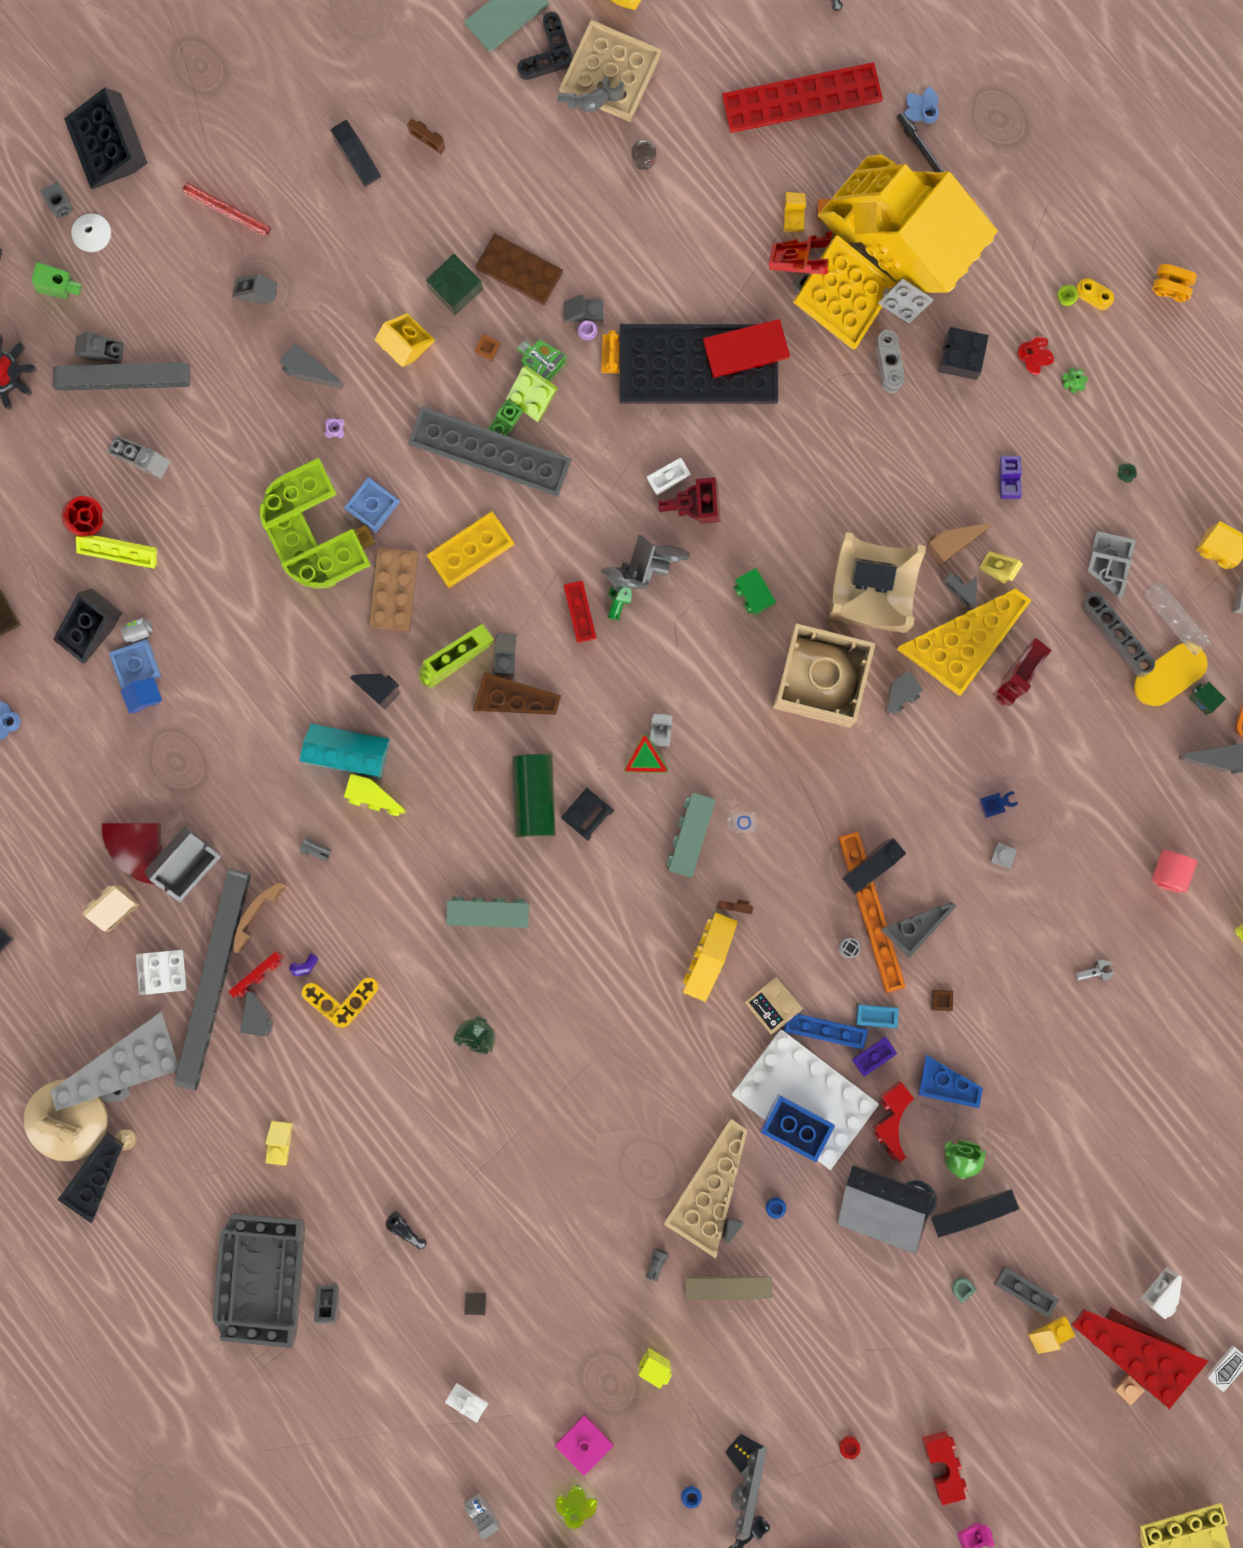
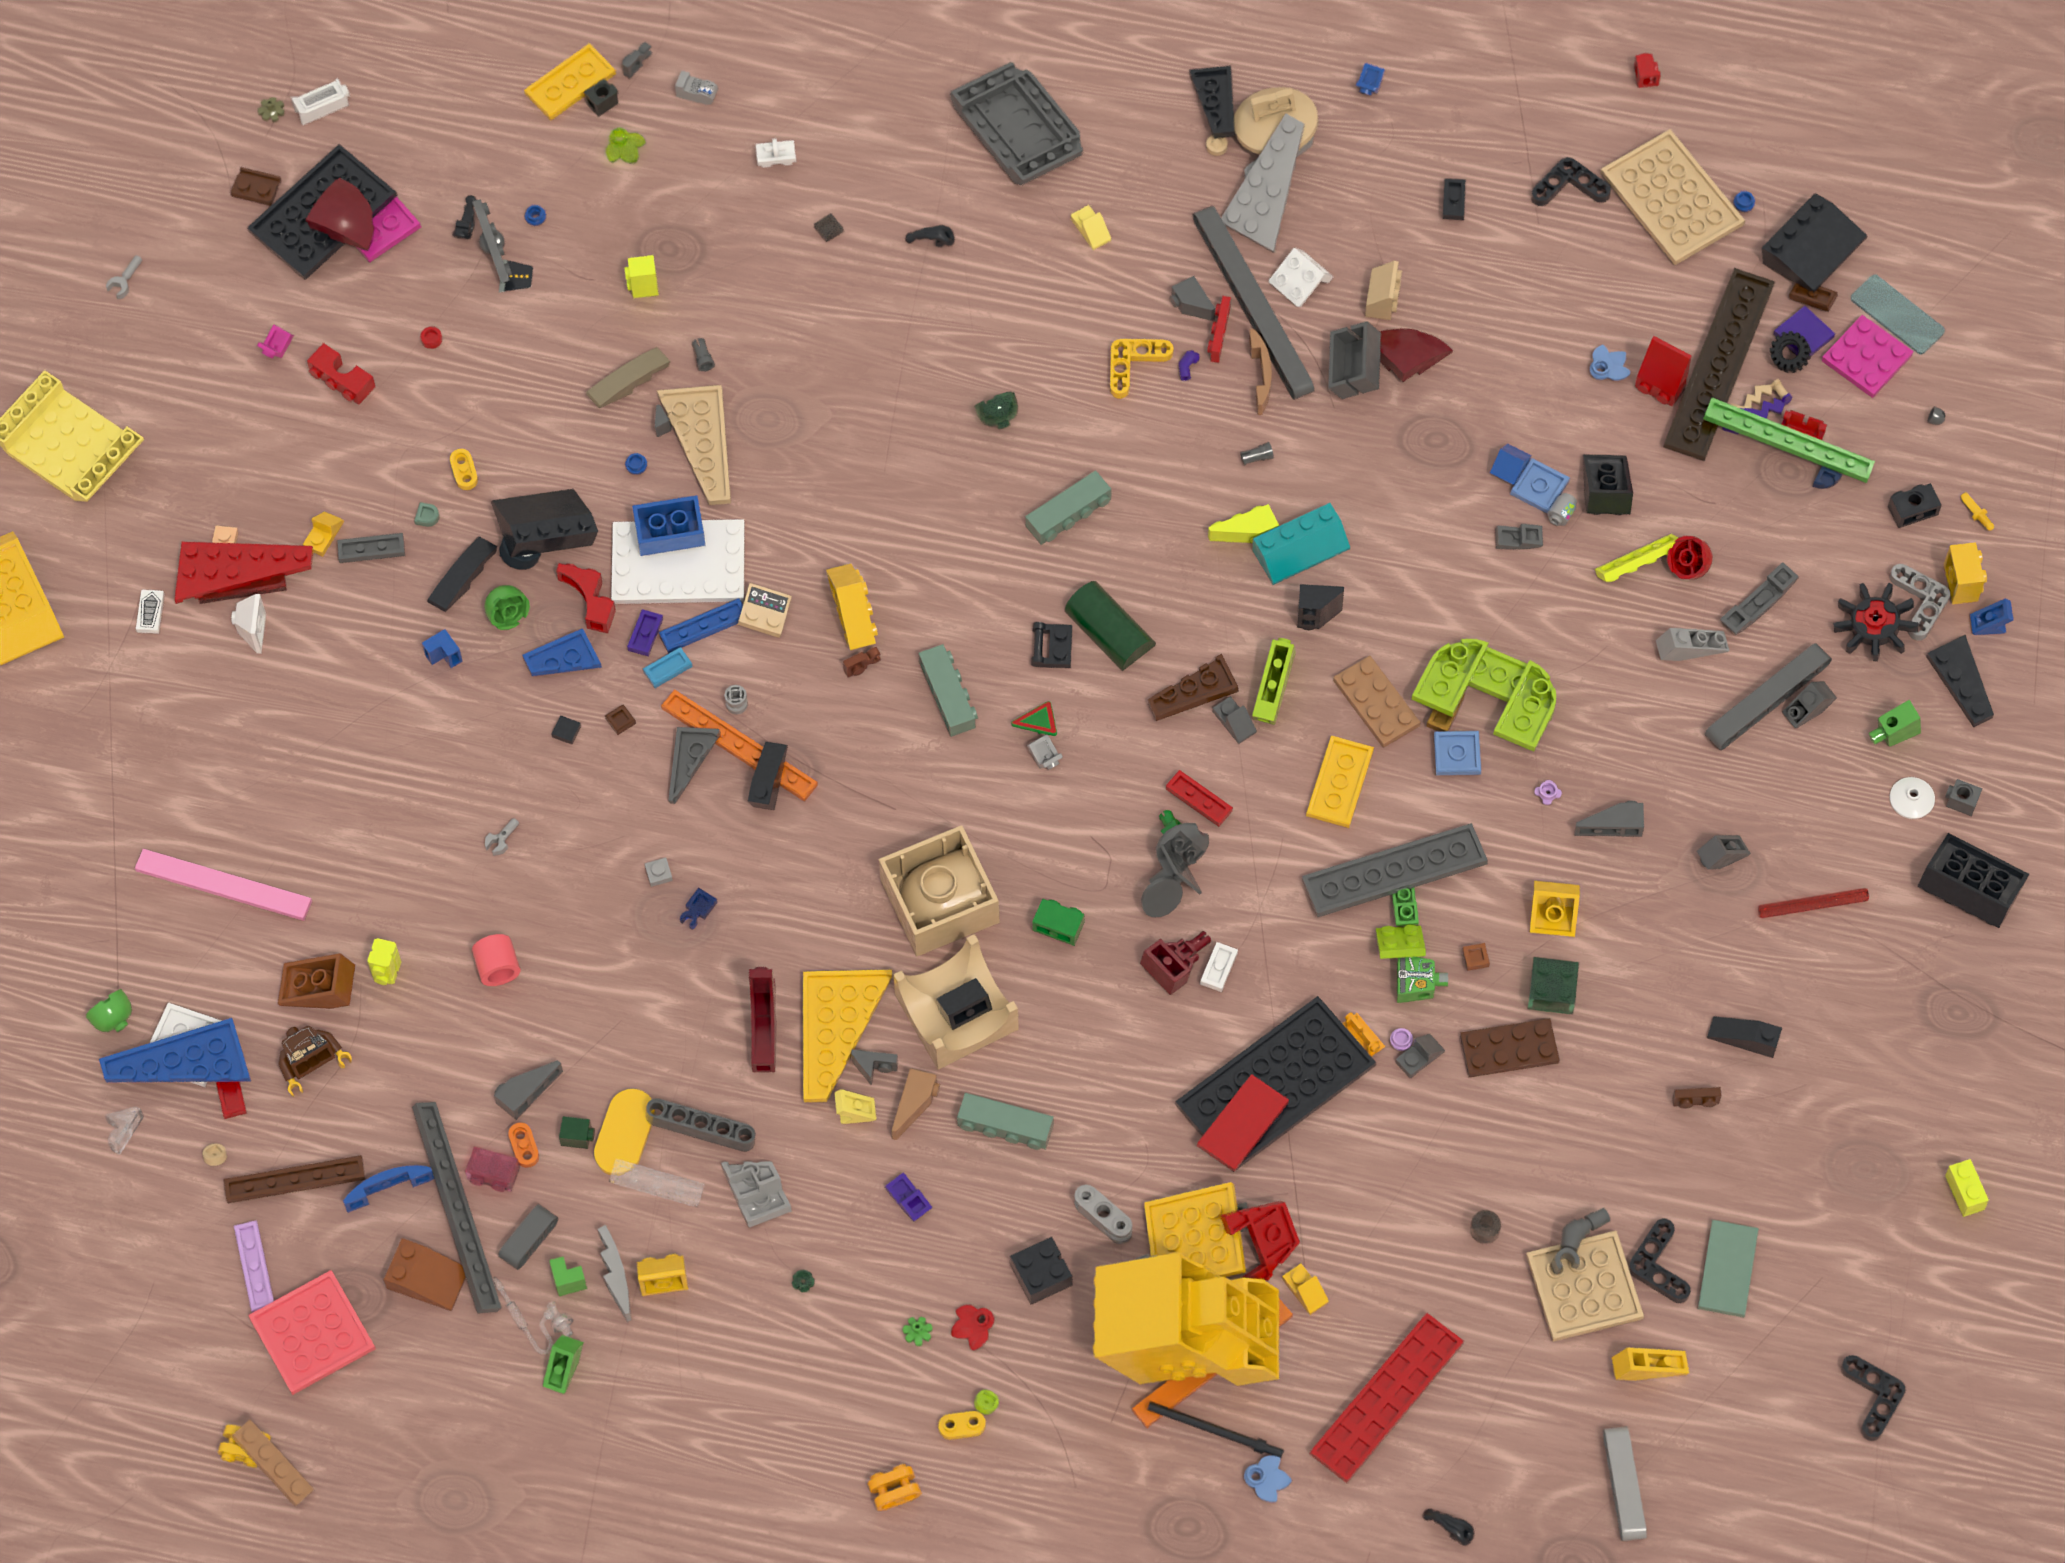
camera: 145 degrees right, 20 degrees down
dark grey slope [314,1285,340,1324] -> none
dark pink plate [555,1414,614,1476] -> none
clear brick [727,812,756,834] -> none
dark grey slope [885,670,923,715] -> none
none -> blue piece [422,629,463,668]
none -> yellow plate [450,449,478,490]
none -> black tile [551,715,581,744]
none -> sand green brick [957,1093,1054,1150]
none -> dark grey slope [1495,524,1543,550]
none -> dark grey slope [1720,562,1799,635]

